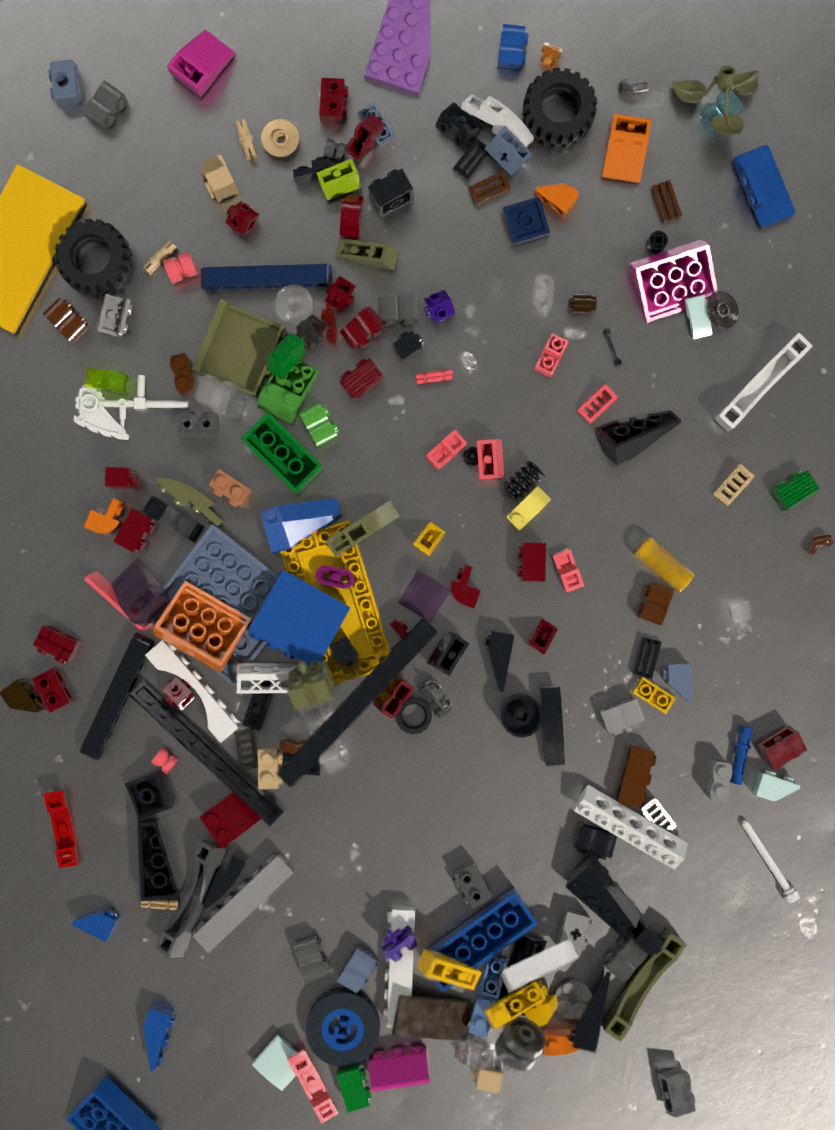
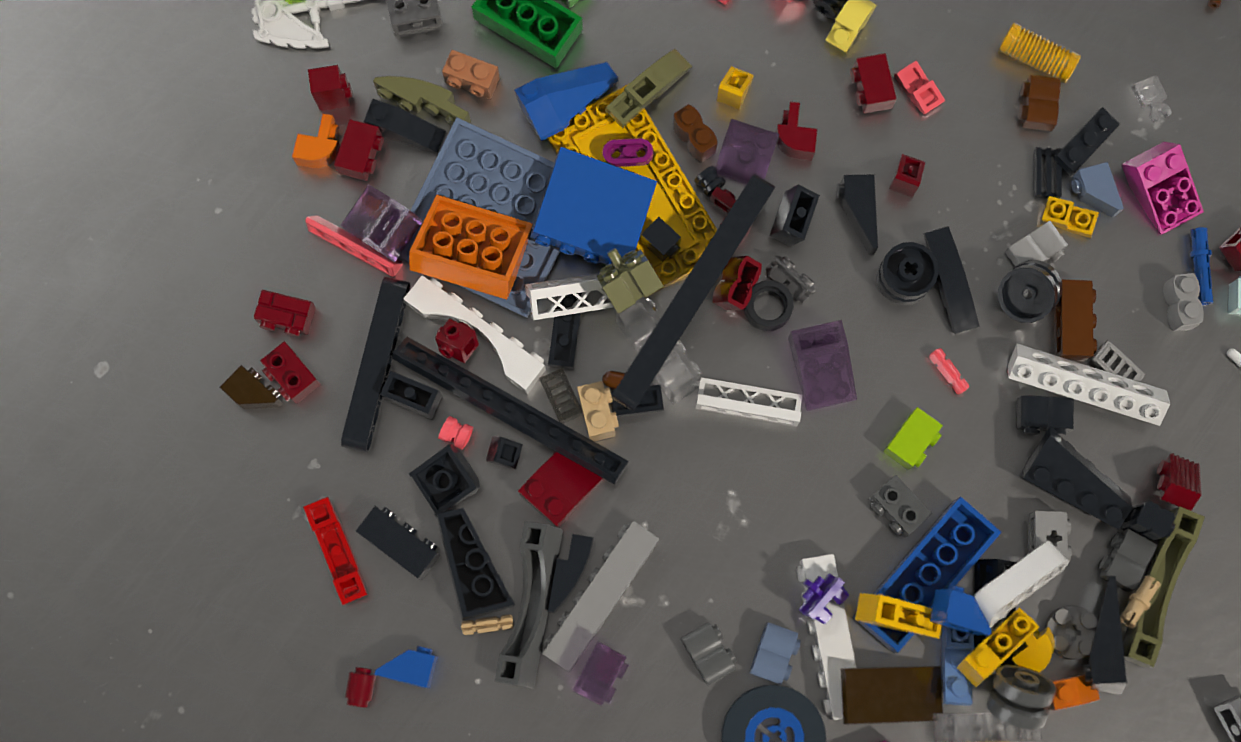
camera: 10 degrees left, 10 degrees down
none -> dark red brick [345,667,376,708]
none -> black brick [356,506,440,580]
none -> black brick [380,371,442,419]
none -> black slope [486,436,523,469]
none -> clear purple slope [572,641,629,706]
none -> reddish brown brick [673,104,718,163]
none -> black wheel [694,165,726,197]
none -> white fence [696,377,803,426]
none -> clear purple slope [788,320,857,411]
none -> lime brick [883,407,943,470]
none -> coral axle [929,348,969,395]
none -> blue slope [930,585,991,635]
none -> black wheel [998,260,1063,323]
none -> black plate [1053,107,1120,176]
none -> tan pin [1120,576,1161,628]
none -> dark pink slope [1121,142,1204,235]
none -> dark red brick [1157,453,1201,511]

